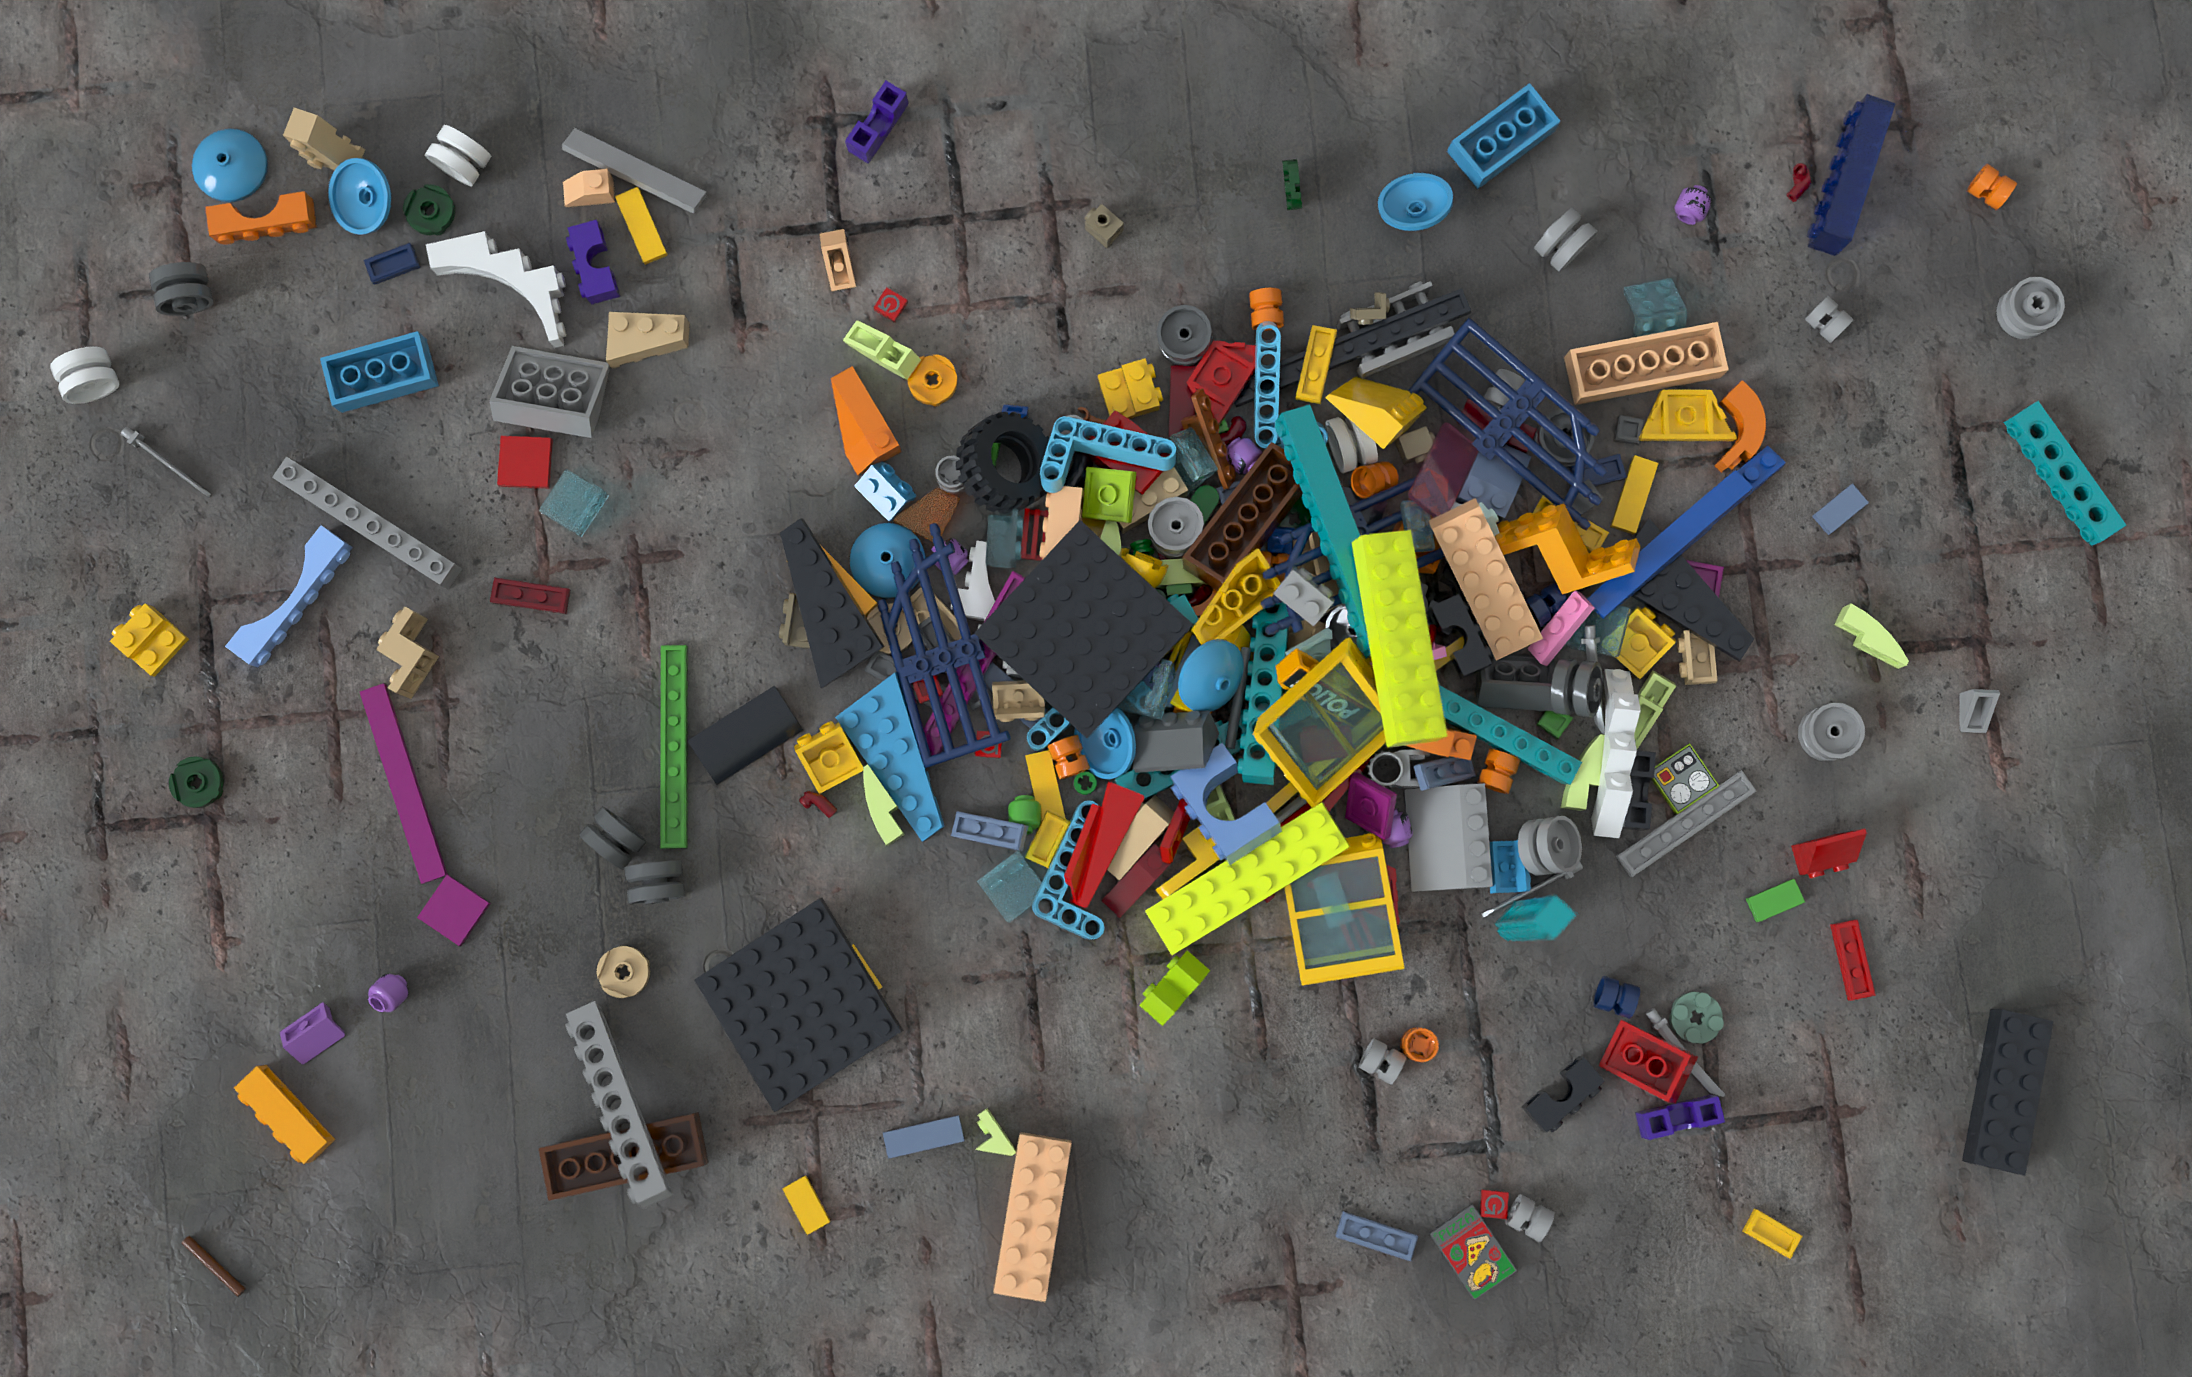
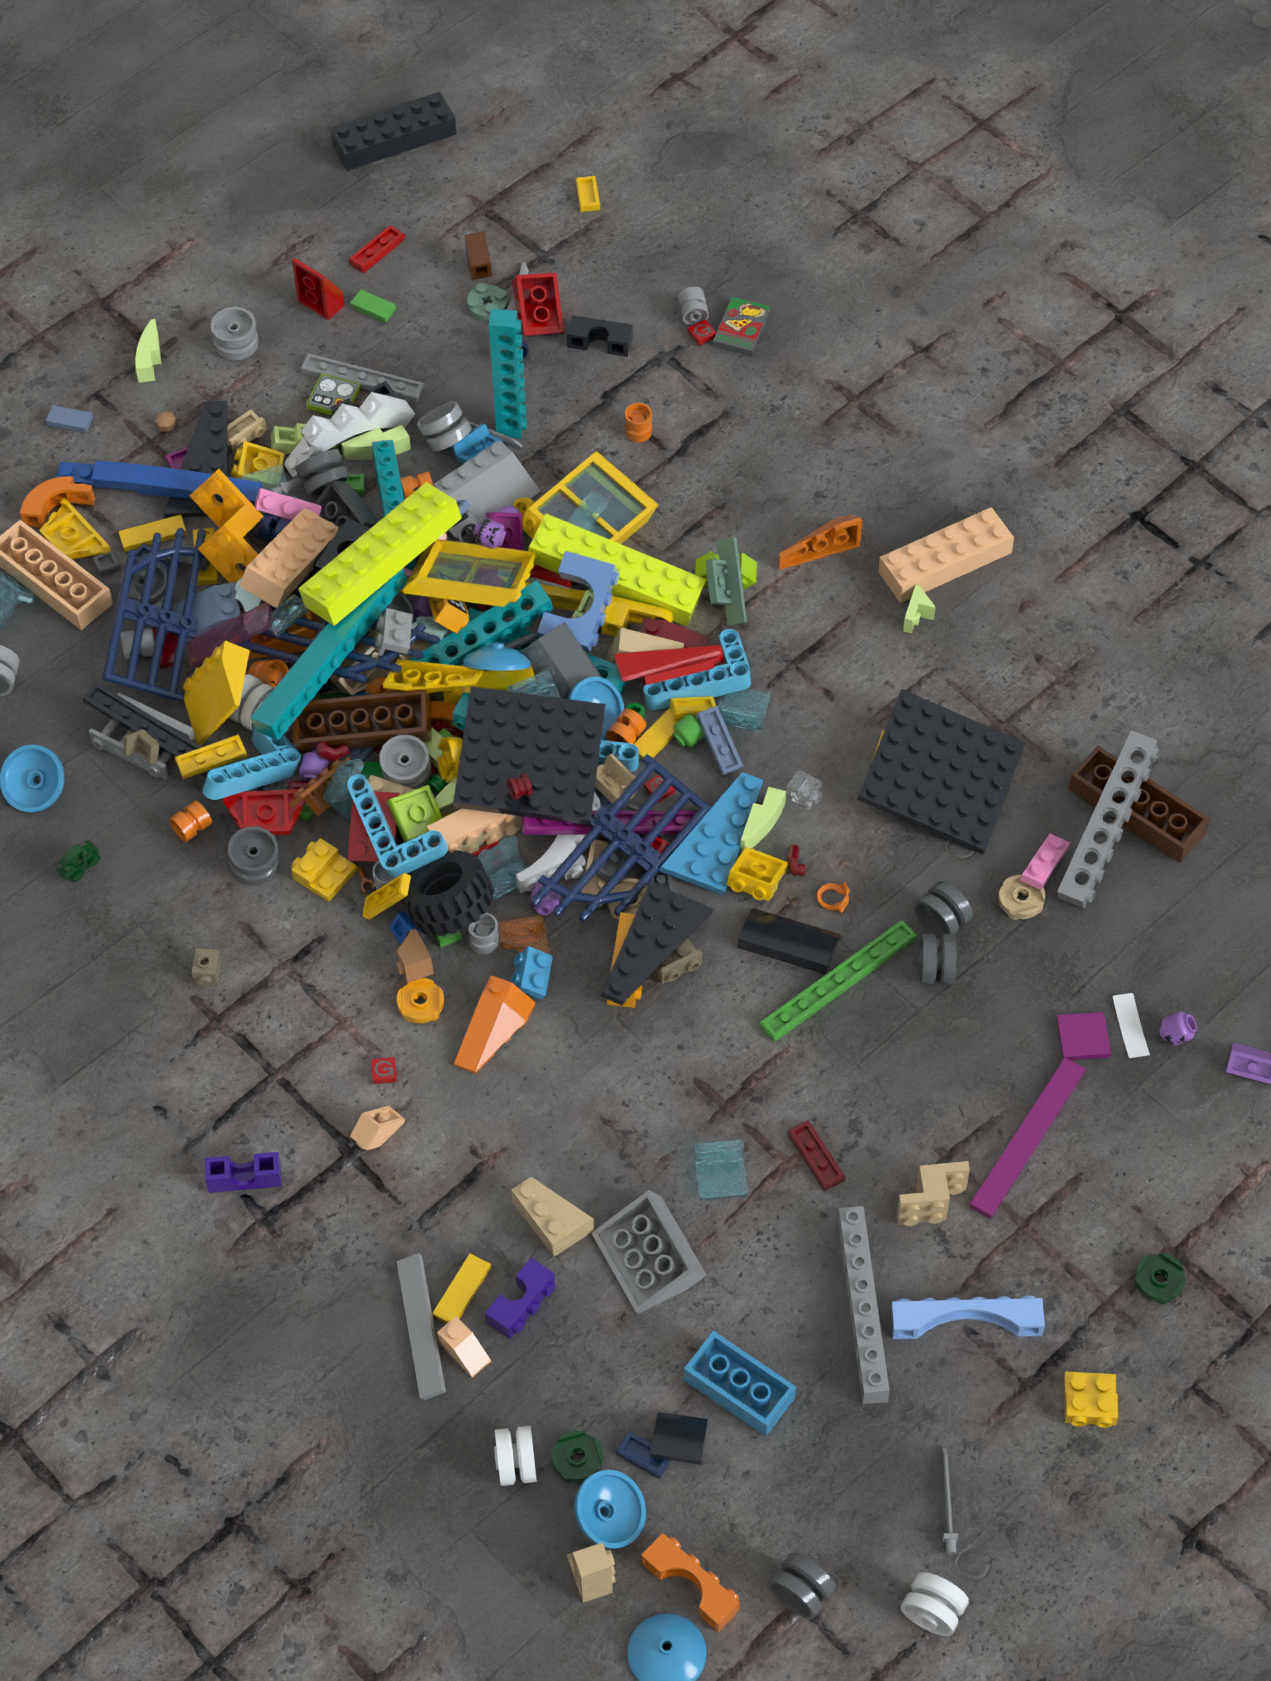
camera: 125 degrees left, 25 degrees down
white arch [426,231,566,348] -> none
red tile [497,436,553,489] -> none
yellow tile [783,1175,831,1235] -> none
yellowish green slope [843,320,921,380] -> none
dark azure dish [850,523,925,598] -> none
sand blue tile [883,1115,965,1159] -> none
red tile [1160,798,1191,864] -> none
dark red tile [1168,365,1196,441] -> none
sand blue tile [1335,1211,1418,1261] -> none
light grey wheel [1358,1038,1407,1085] -> none
dark purple arch [1635,1095,1725,1140] -> none
light grey slope [1959,689,2000,733] -> none
none -> medium nougat tile [155,411,177,432]
none -> dark red arm [315,742,350,761]
none -> yellow tile [362,873,411,920]
none -> medium nougat slope [395,928,434,983]
none -> reddish brown slope [465,231,492,280]
none -> medium lavender head [473,518,506,549]
none -> dark red wheel [507,773,533,801]
none -> yellow tile [513,497,534,517]
none -> black slope [650,1412,708,1465]
none -> sand green bracket [706,537,747,627]
none -> orange wedge [778,514,862,570]
none -> clear brick [786,770,823,810]
none -> orange piece [817,882,850,913]
none -> bright pink plate [1020,833,1070,890]
none -> white sticker [1112,993,1150,1058]

